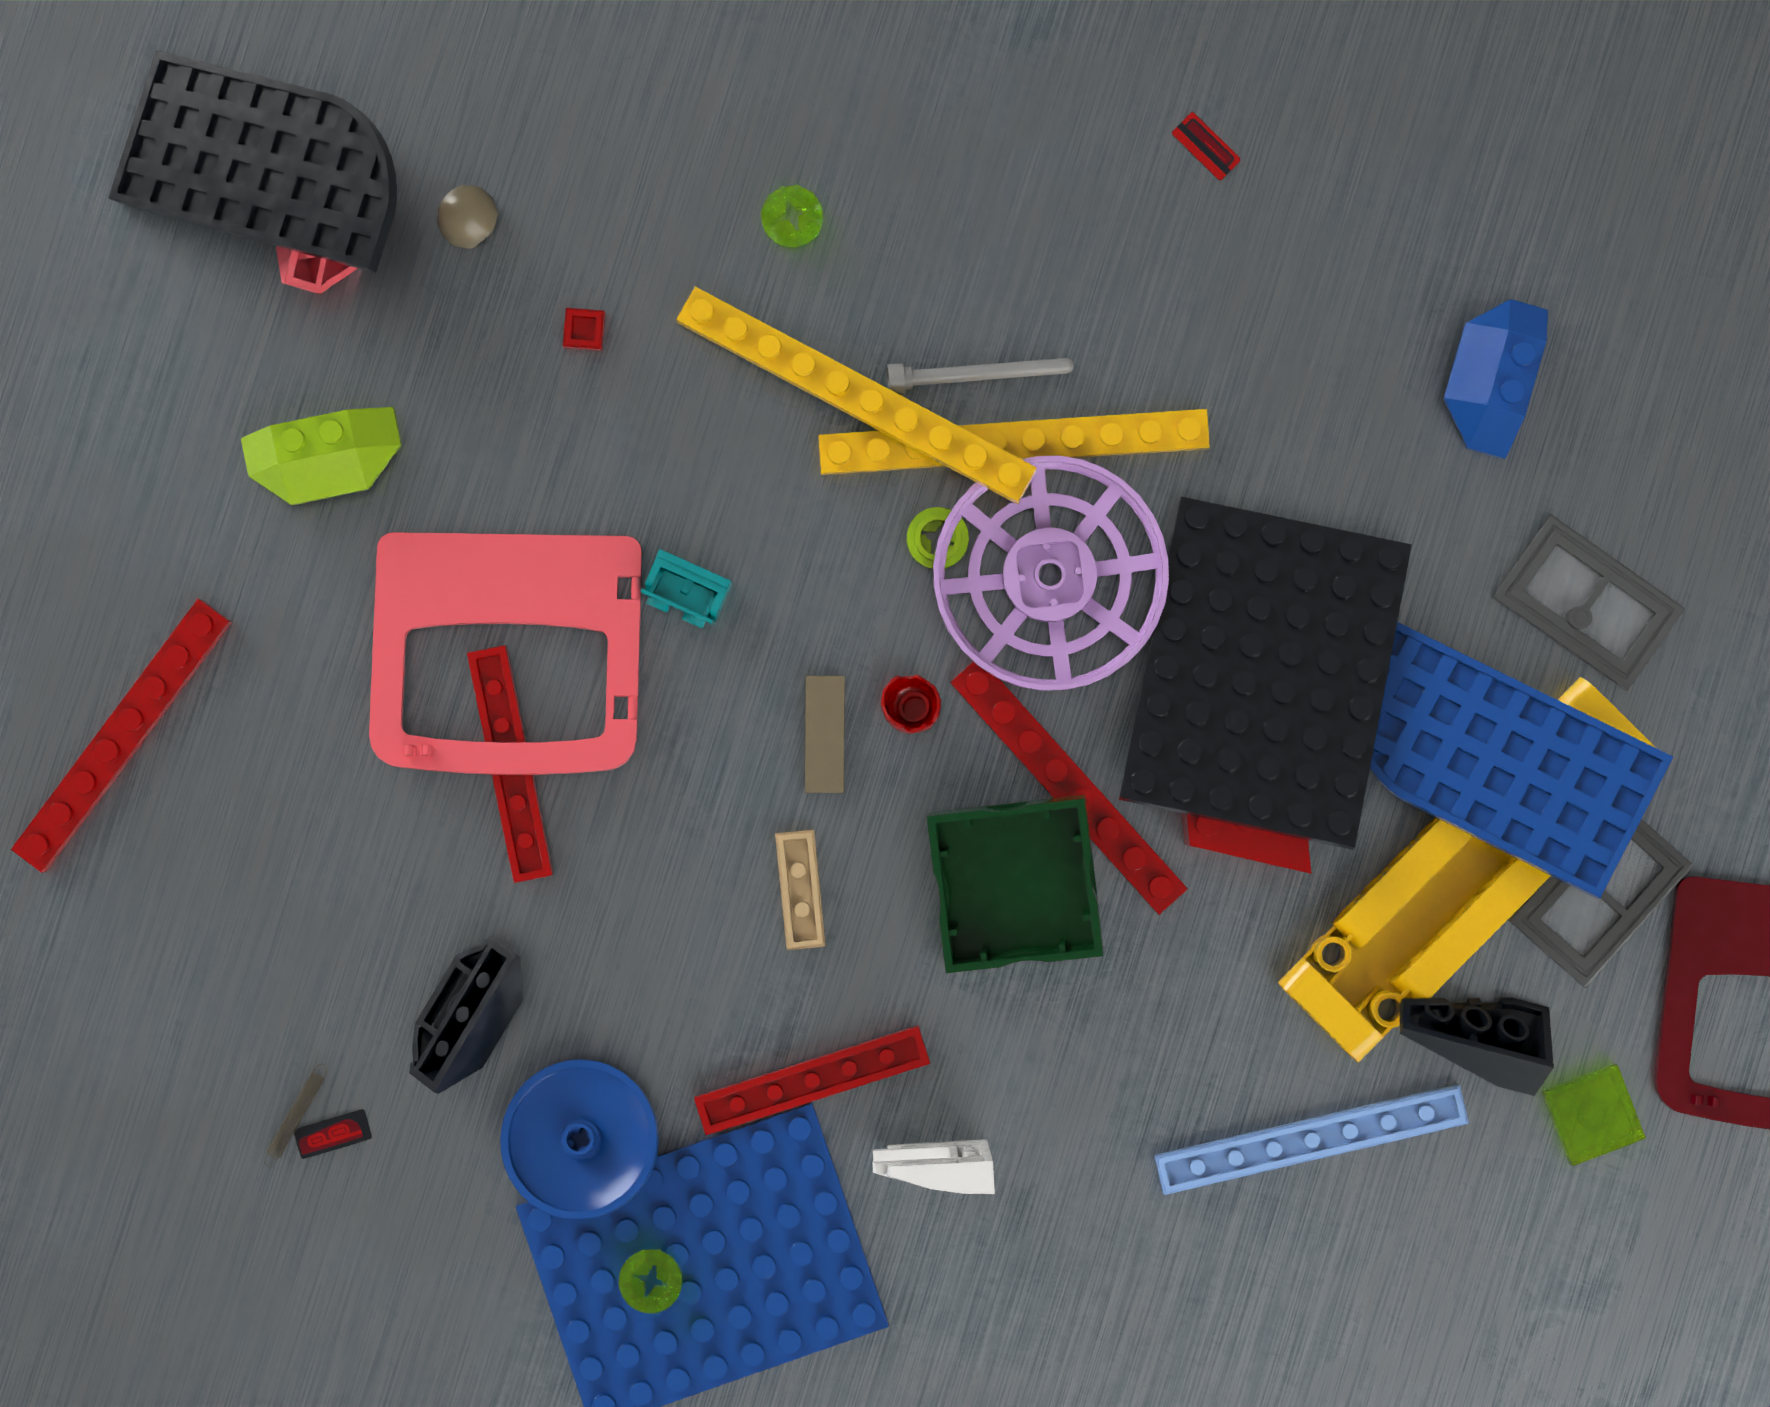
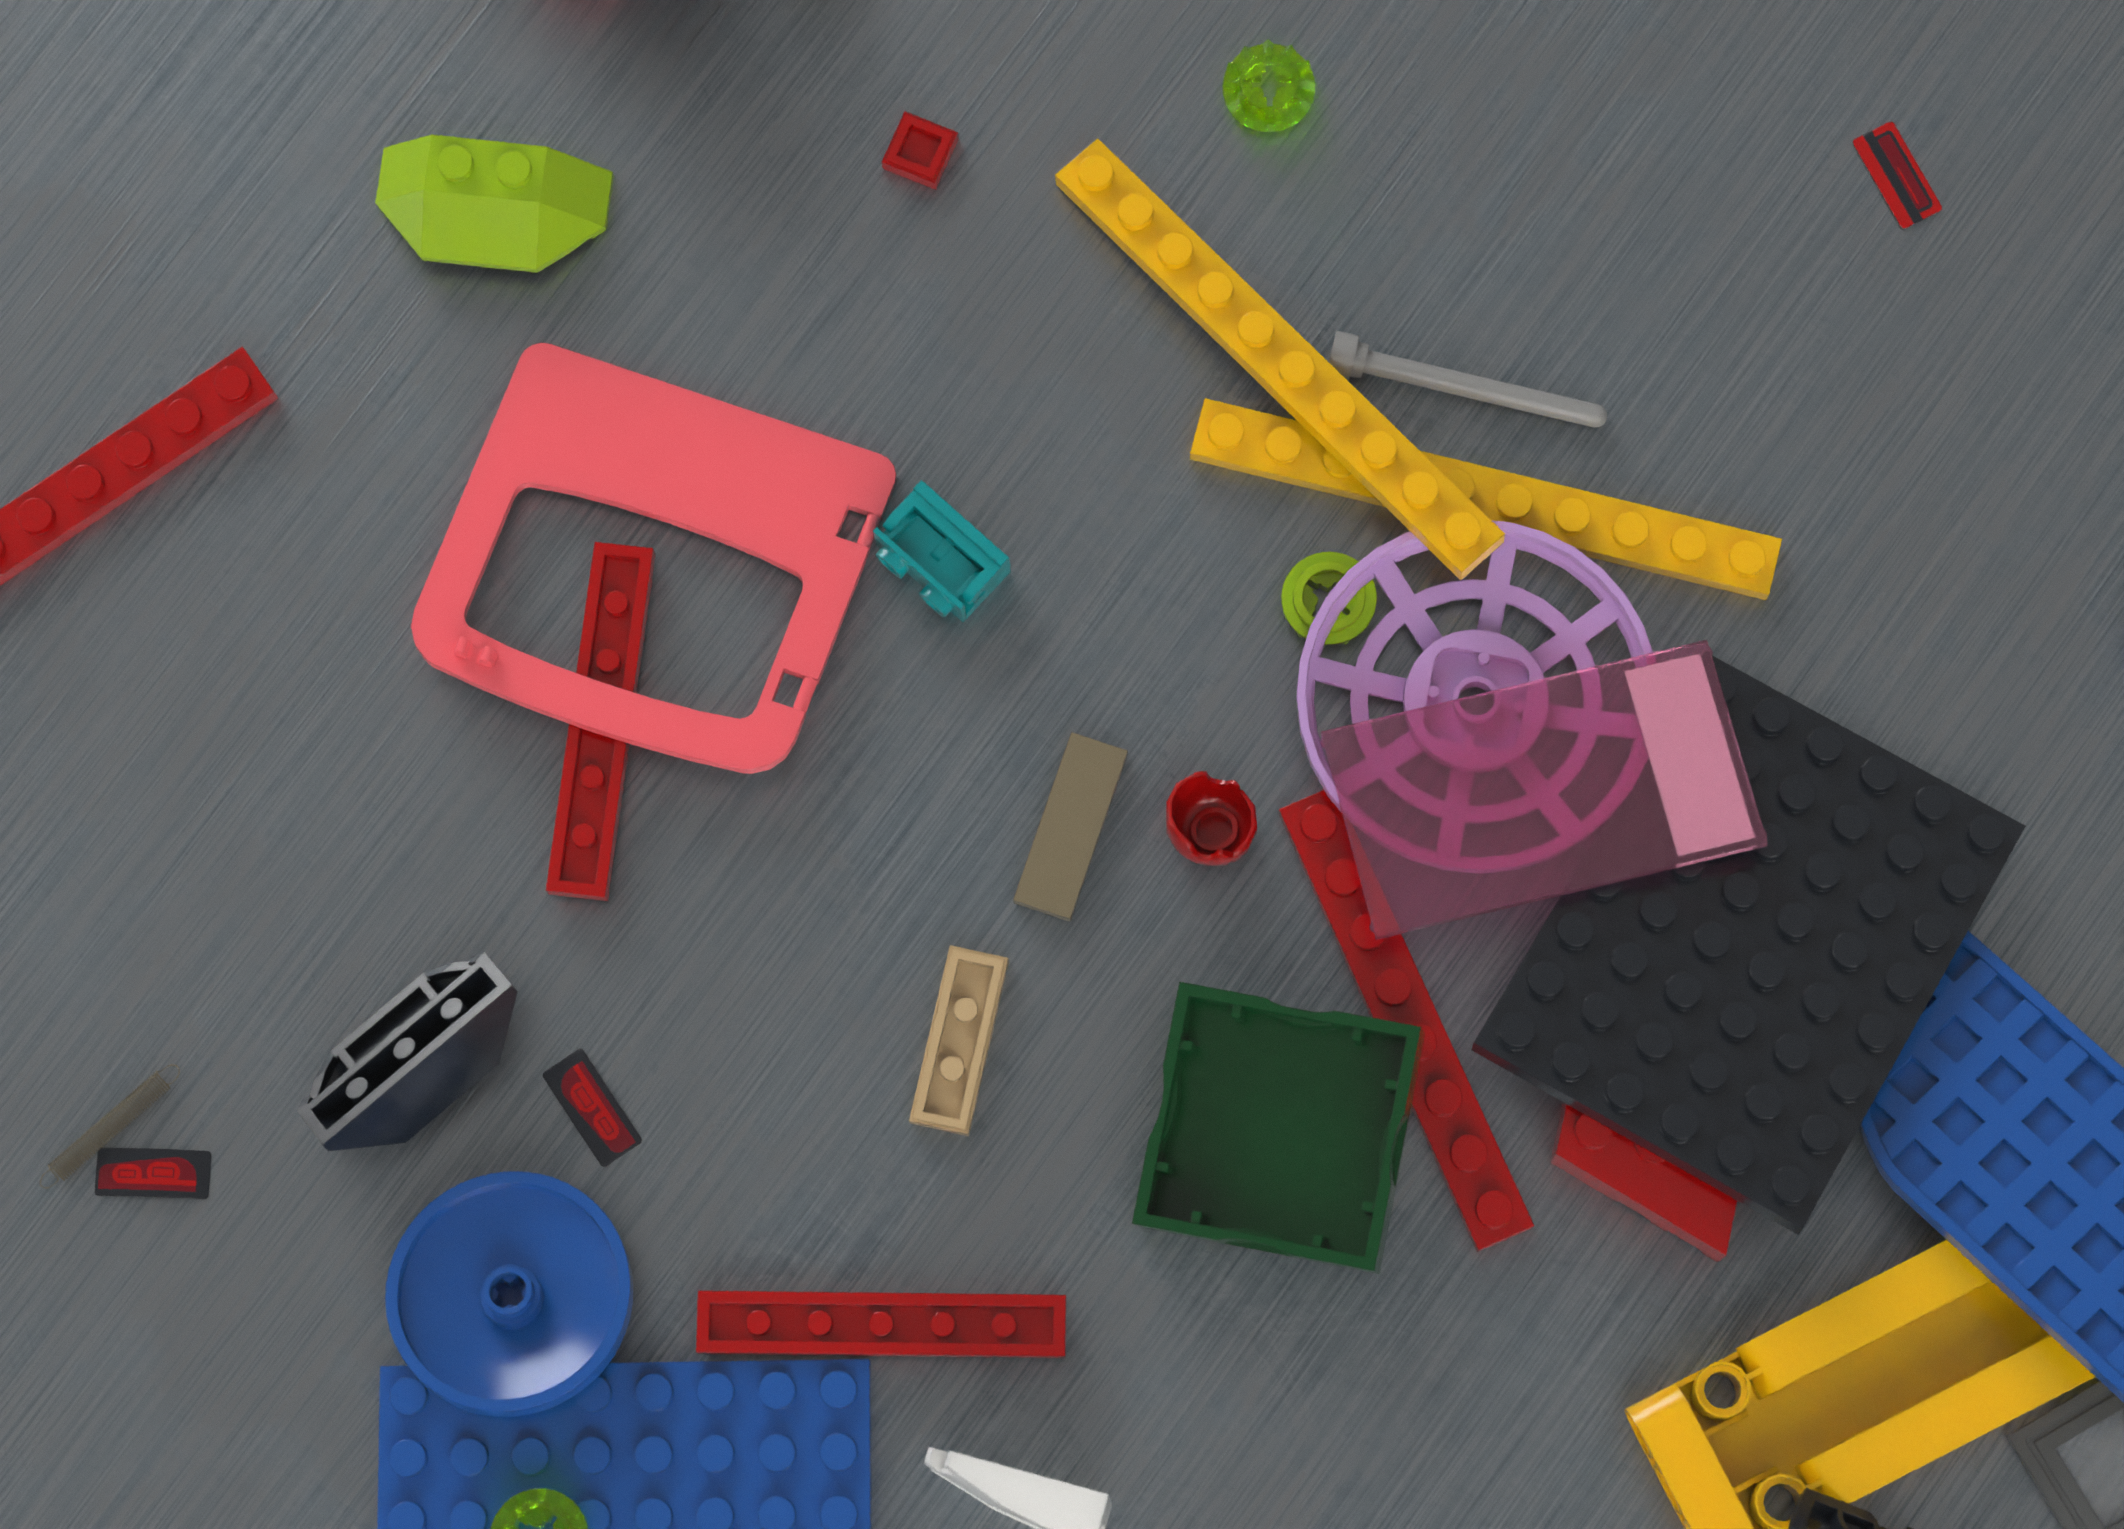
camera: 25 degrees right, 10 degrees down
none -> sticker [543,1049,642,1167]
none -> clear pink piece [1321,640,1767,940]

